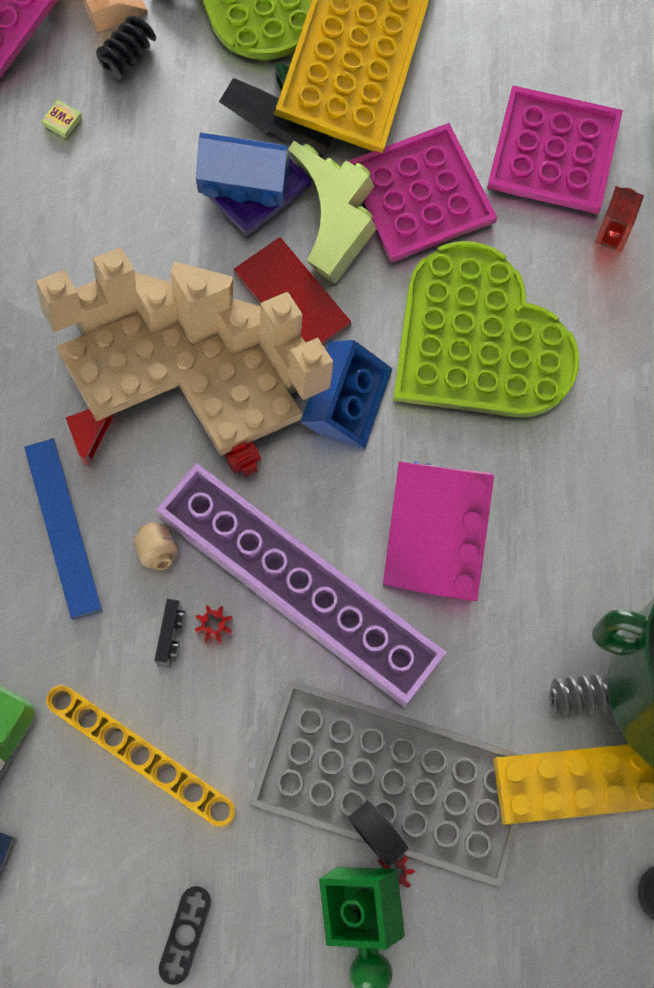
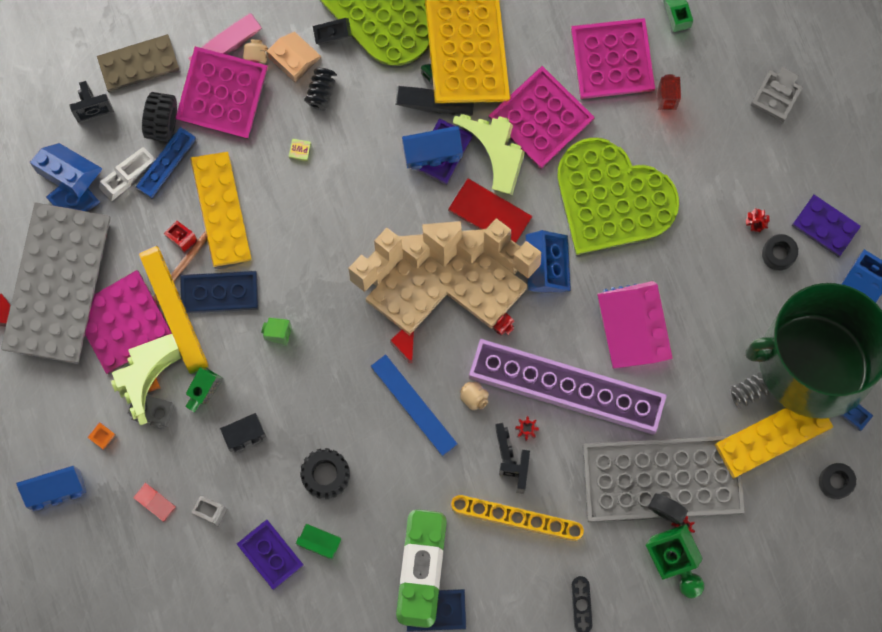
camera: 20 degrees left, 5 degrees up
none -> black bracket [499,449,530,494]

